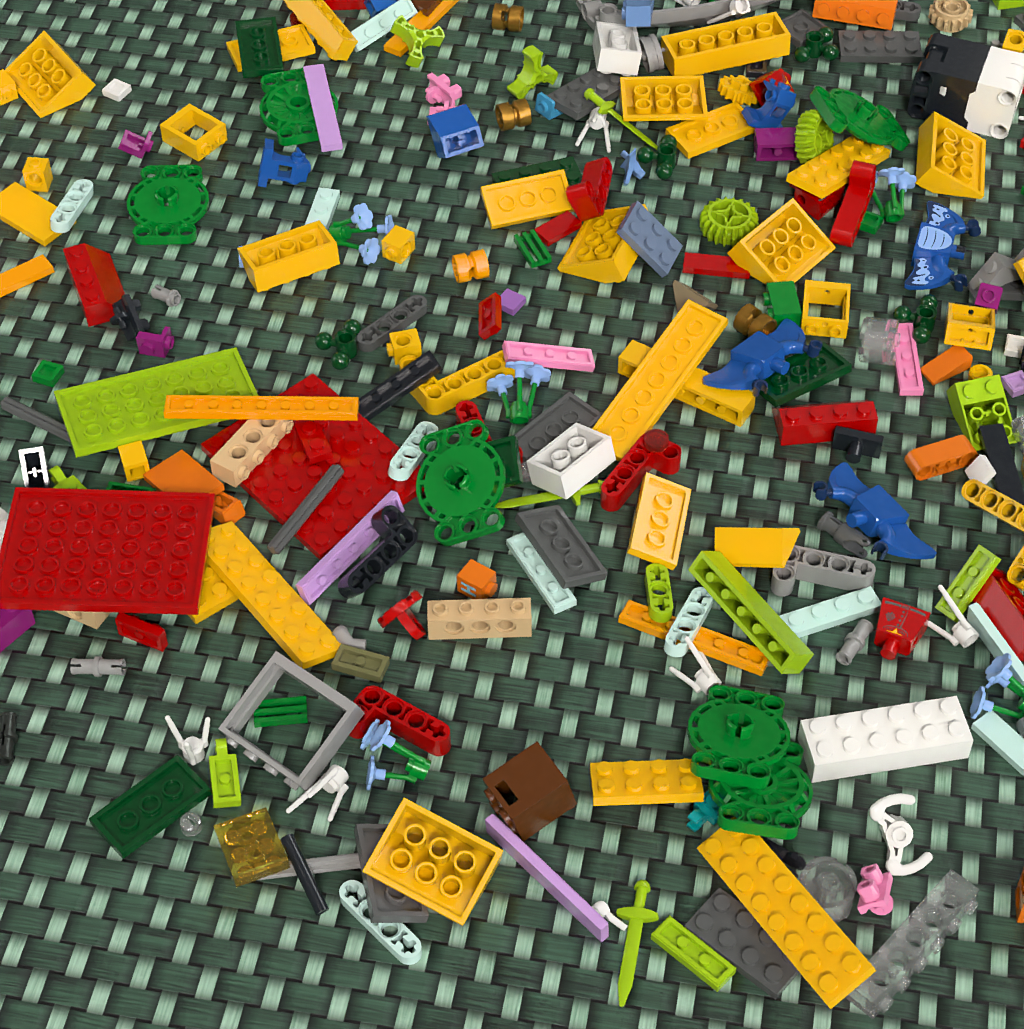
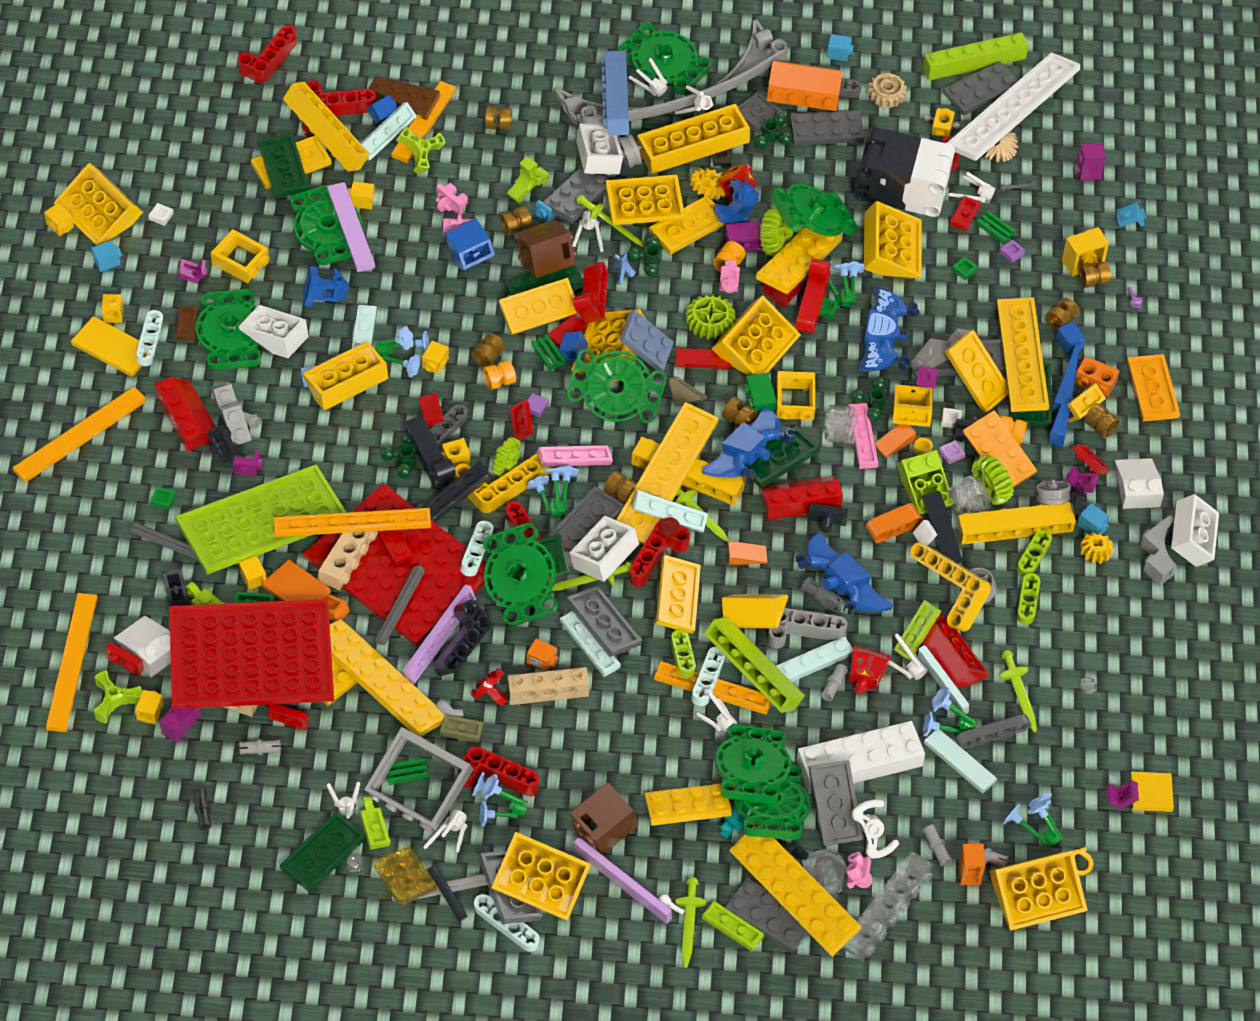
camera: 10 degrees left, 5 degrees up
none -> dark azure brick [92,241,122,272]
none -> reddish brown tile [176,306,198,340]
none -> light grey arch [210,381,252,445]
none -> white slope [239,305,309,358]
none -> yellow brick [348,182,375,210]
none -> black beam [403,415,456,487]
none -> red tile [419,393,444,426]
none -> pearl gold wheel [472,333,506,367]
none -> lime gear [493,437,521,477]
none -> reddish brown container [514,220,576,278]
none -> blue brick [559,331,588,362]
none -> green piece [567,349,667,423]
none -> pearl gold wheel [604,471,637,504]
none -> light aqua tile [632,490,708,533]
none -> lime sword [675,489,730,543]
none -> light orange wheel [713,241,746,273]
none -> bright pink hips [719,261,740,293]
none -> slope [727,542,767,565]
none -> plate [809,760,863,847]
none -> light grey pin [923,825,952,866]

